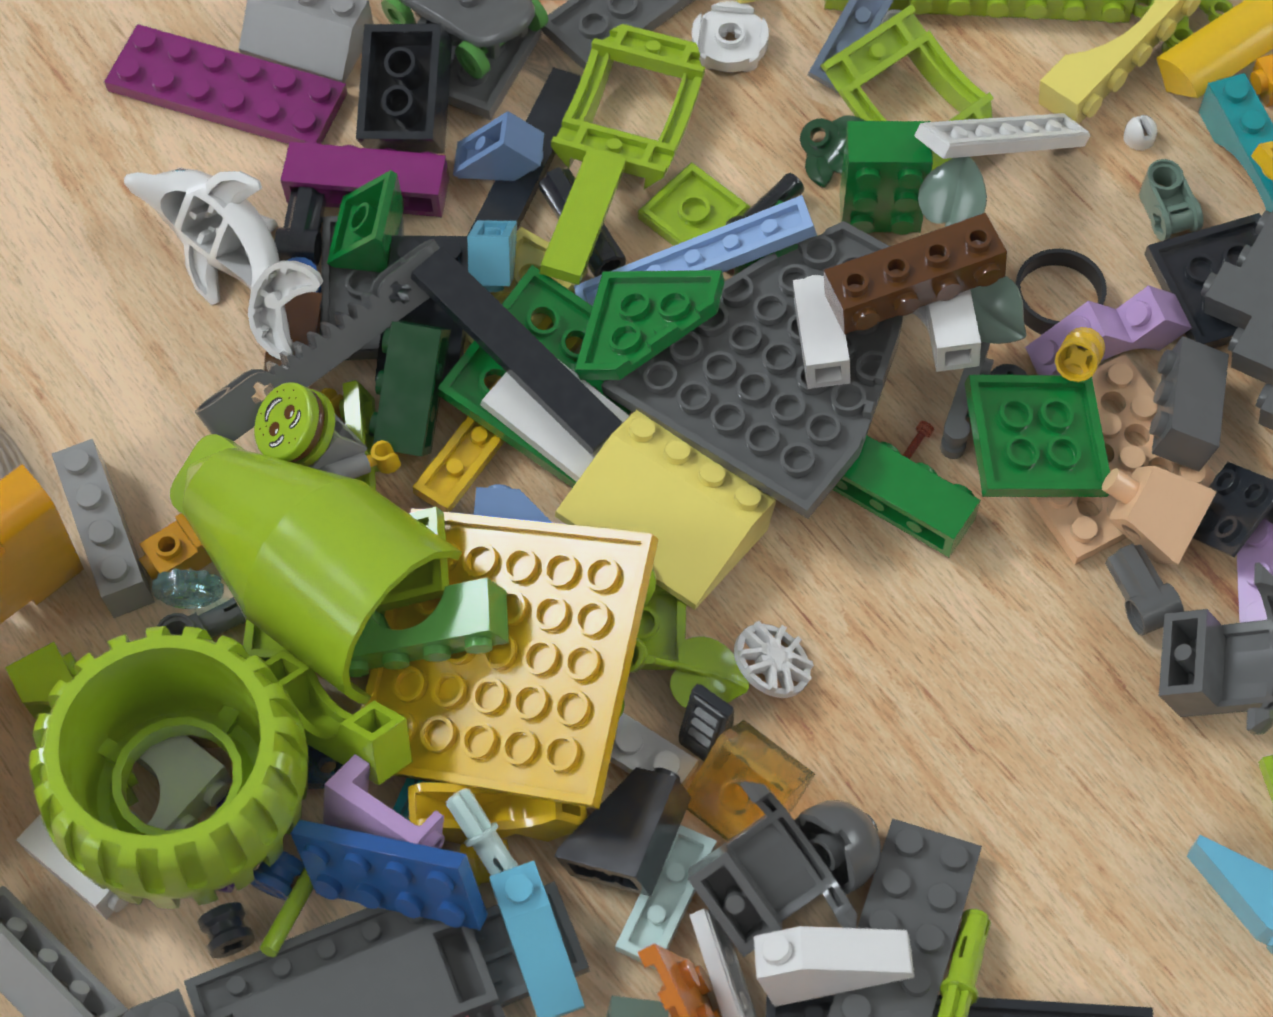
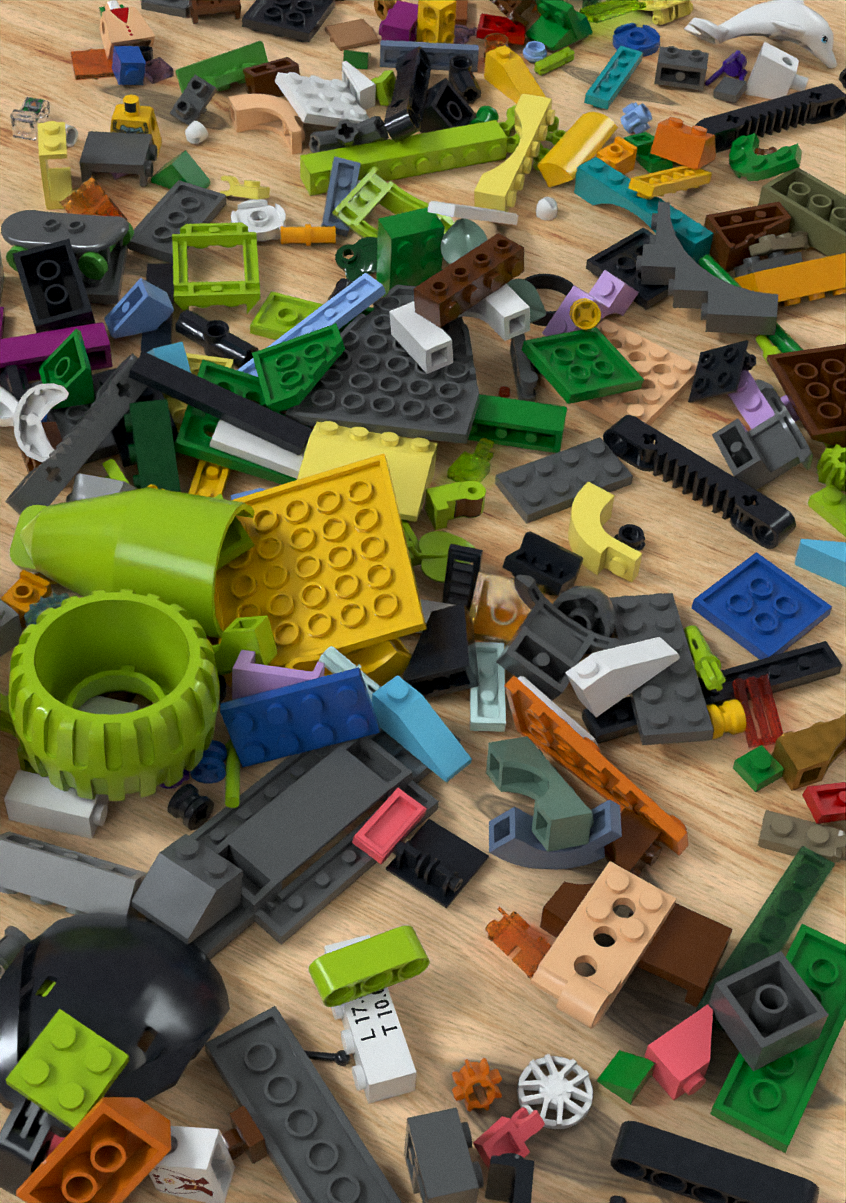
camera: 30 degrees left, 15 degrees down
lime head [254,382,335,466] -> none
bright green arch [349,578,509,677] -> none
lime tile [540,147,627,285] -> none
white wheel [734,621,814,698] -> none
light nougat torso [1102,466,1217,564] -> none
dark grey piece [1105,544,1184,636] -> none
sand green piece [1139,159,1204,241] -> none
dark grey brick [1149,336,1229,472] -> none
none -> light orange pin [281,224,336,246]
none -> lime leg [424,481,486,530]
none -> clear neon green plate [447,437,494,483]
none -> dark grey plate [495,437,633,524]
none -> black bracket [502,531,583,596]
none -> light yellow arch [568,482,642,583]
none -> black gear [603,415,796,549]
none -> black plate [614,524,645,551]
none -> blue plate [692,552,832,660]

